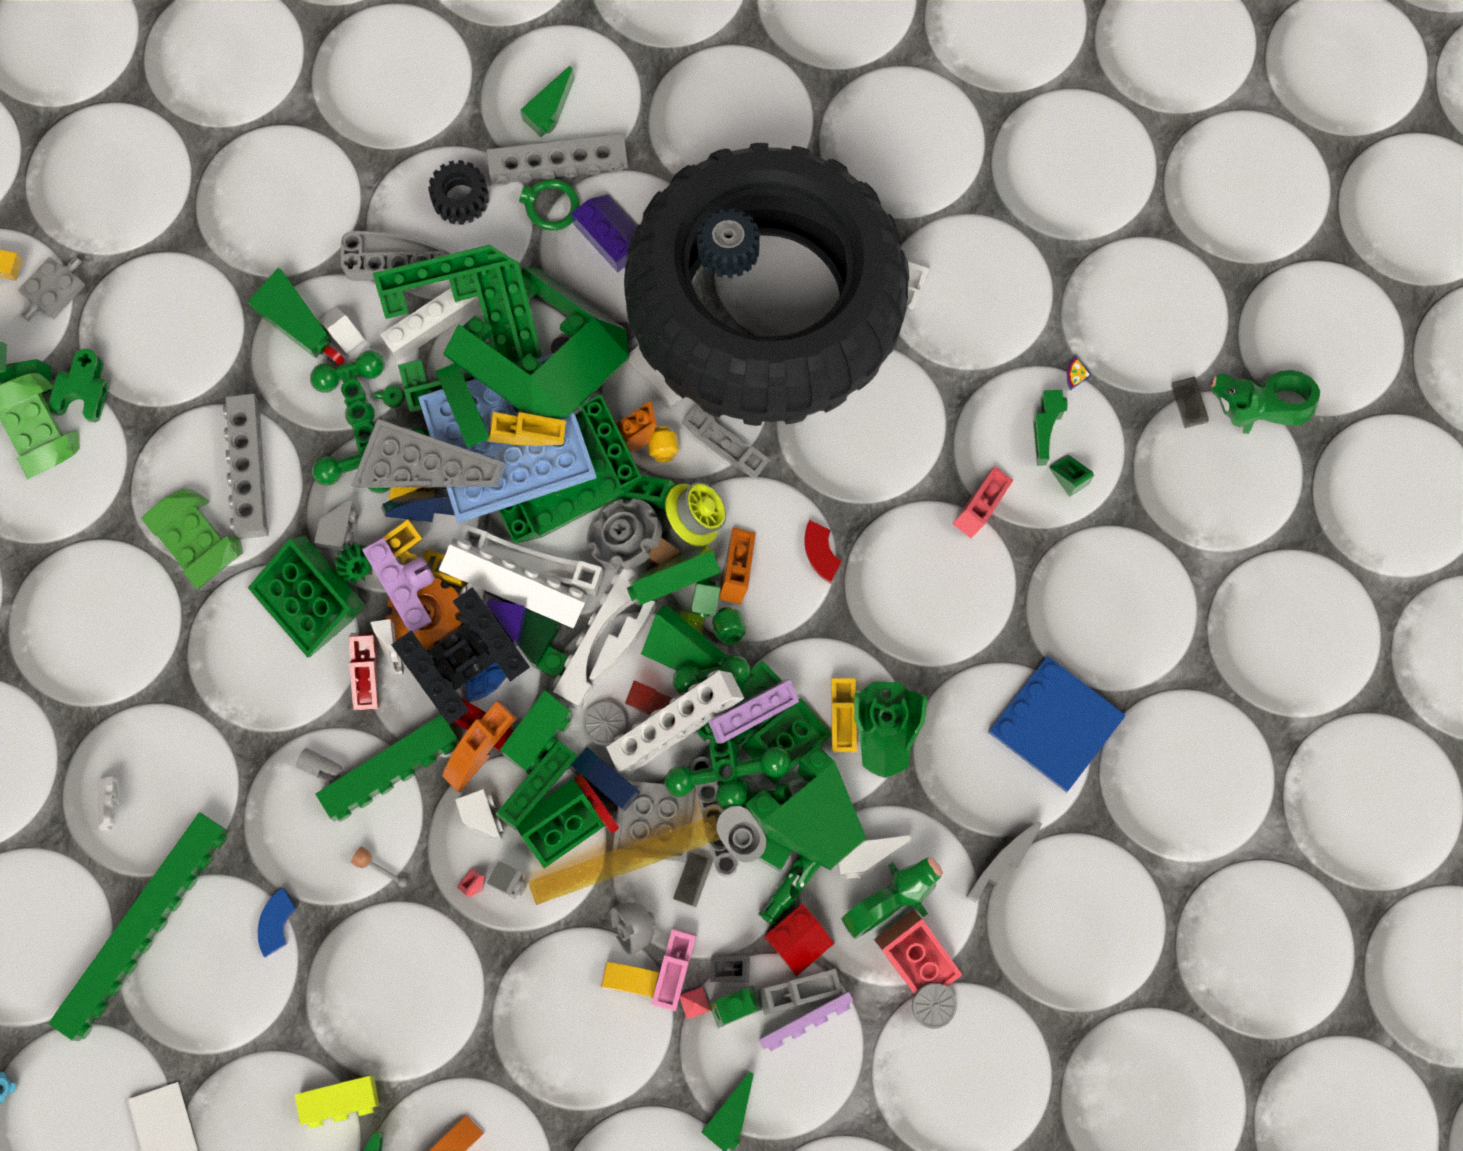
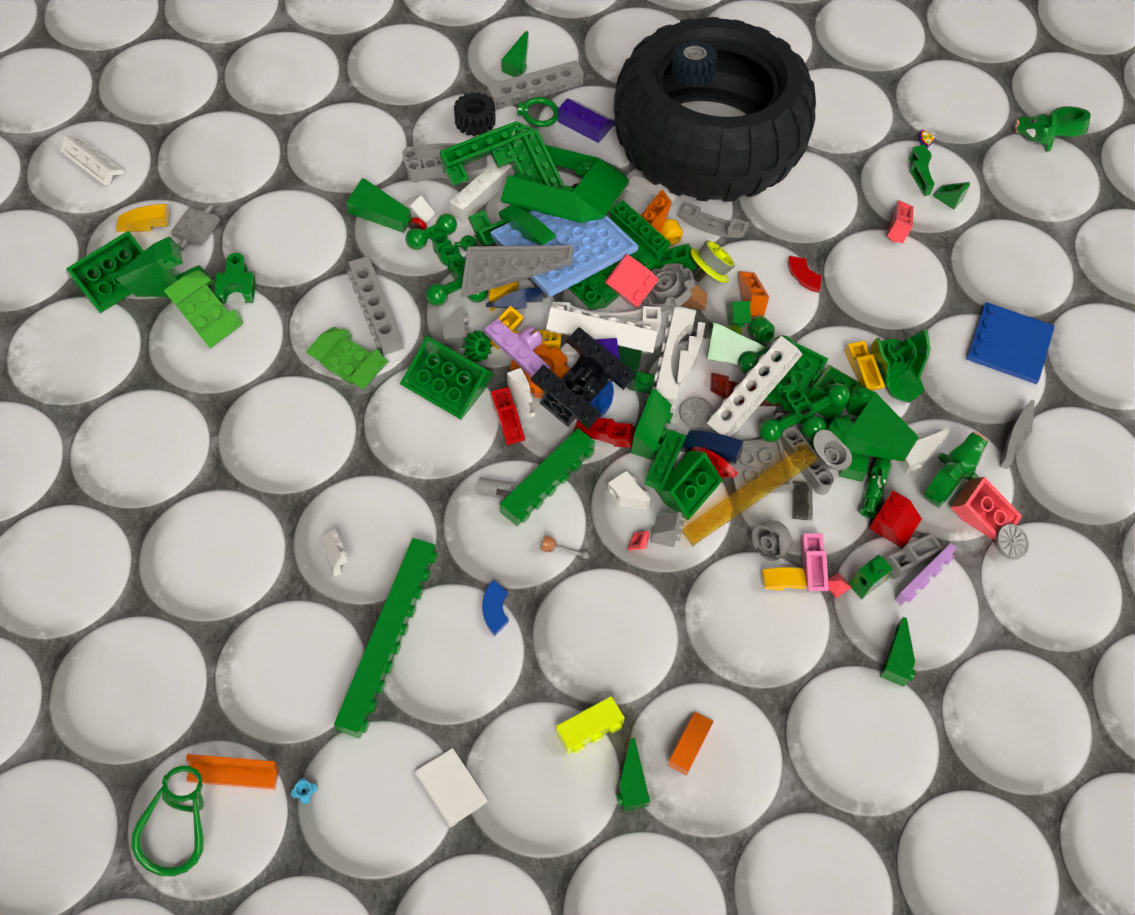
camera: 20 degrees left, 15 degrees down
orange slope [442,701,517,792] -> none
yellow slope [487,412,566,446] -> none
green slope [627,546,721,605] -> none
lavender plate [708,679,799,743] -> none
dark grey slope [710,955,750,983] -> none
clear smoke plate [1171,377,1209,428] -> none
none -> coral slope [605,254,659,308]

